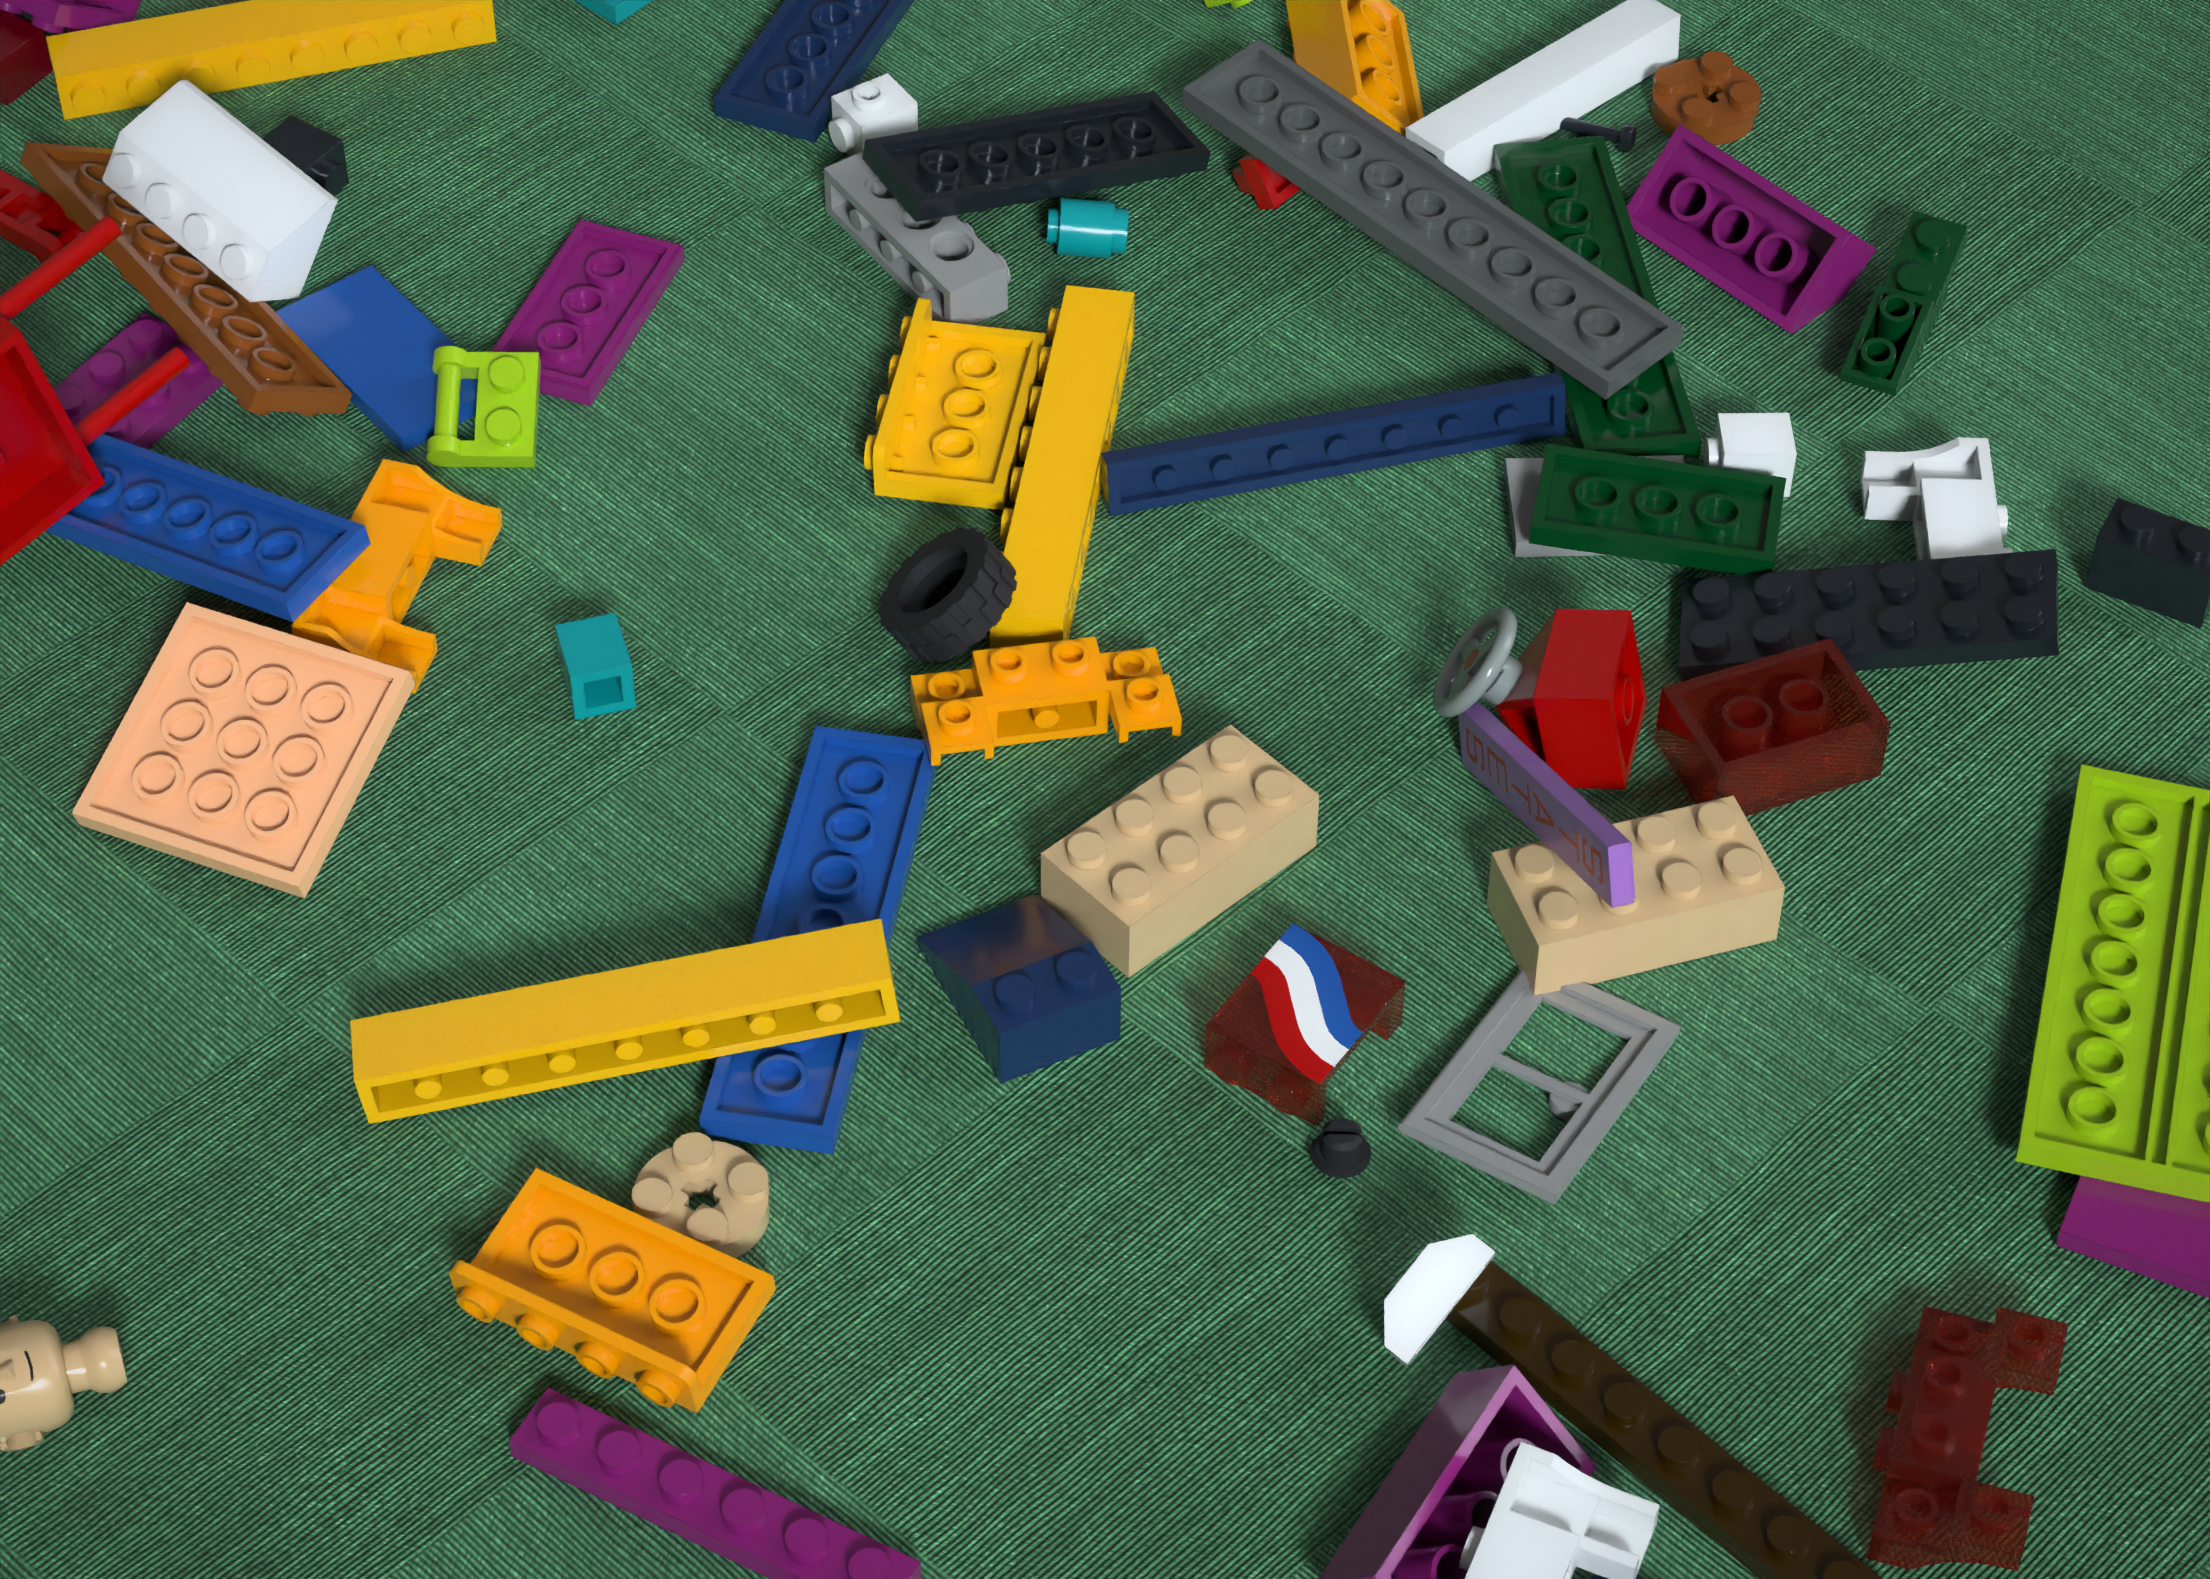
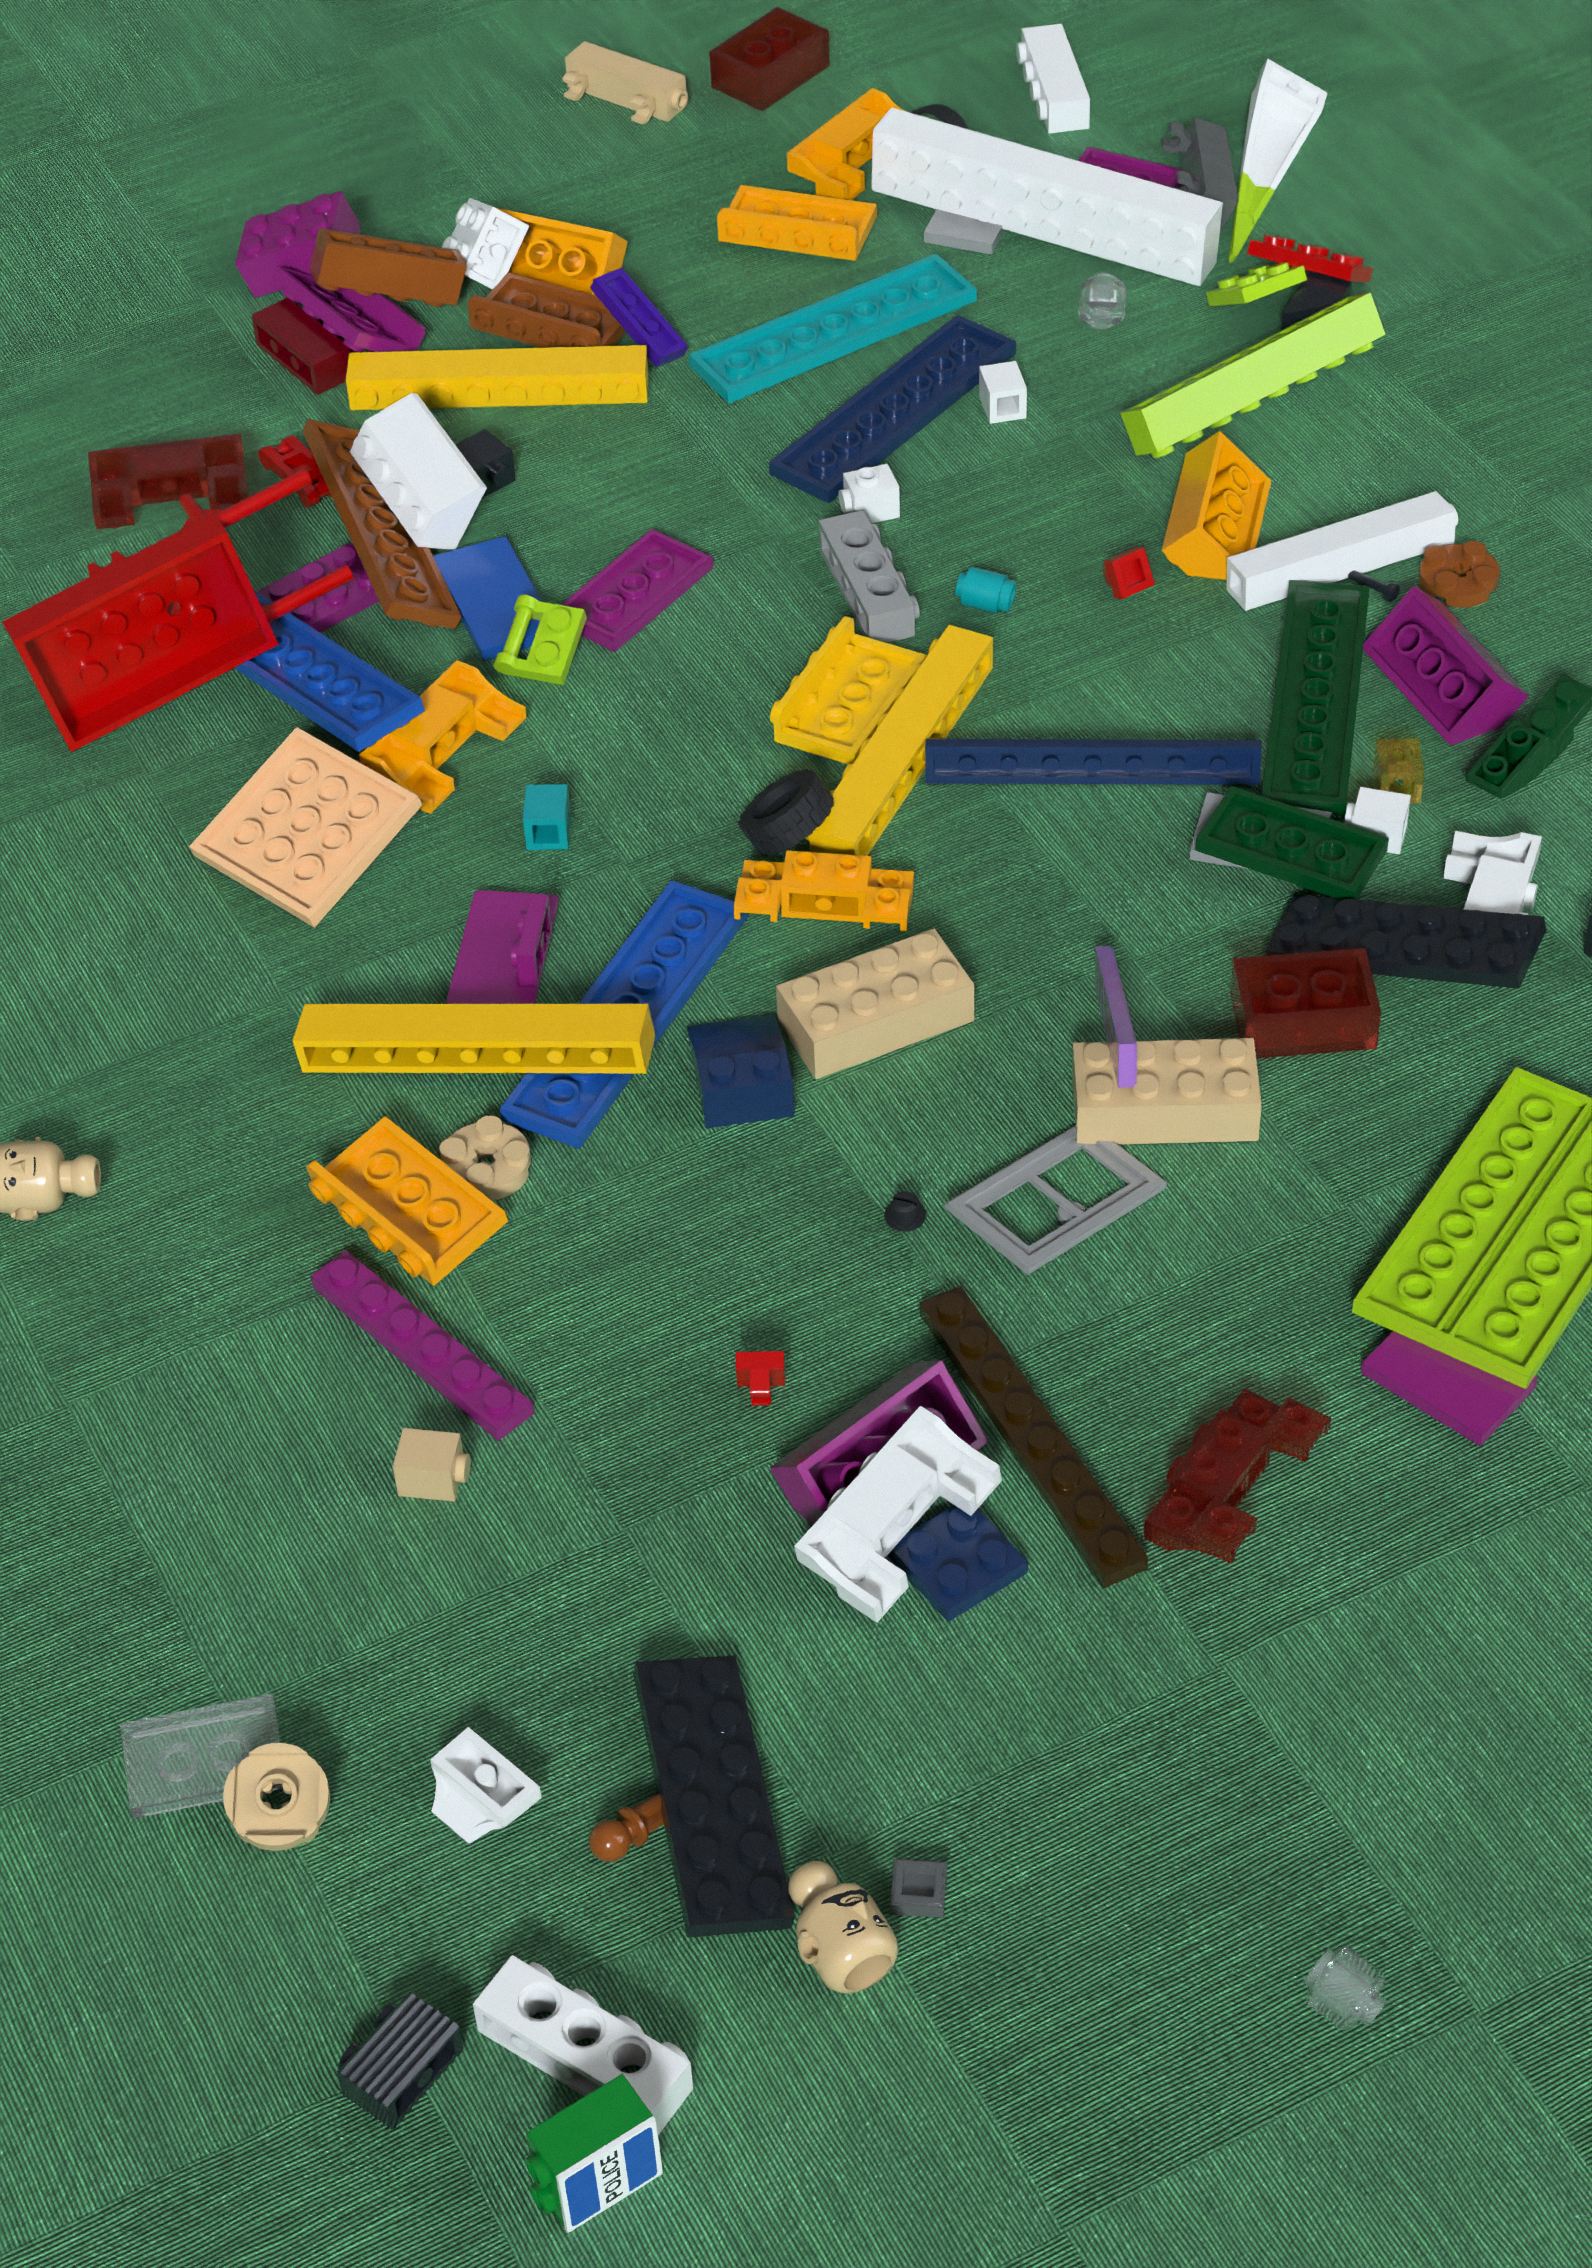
camera: 20 degrees right, 0 degrees up
black plate [862,91,1211,222] -> none
dark grey plate [1181,39,1685,400] -> none
panel [1204,923,1405,1126] -> none
white slope [1384,1234,1495,1367] -> none
red piece [1433,607,1647,790] -> none
none -> magenta bracket [446,890,559,1004]
none -> red tile [736,1351,785,1406]
none -> clear yellow brick [1373,738,1424,804]

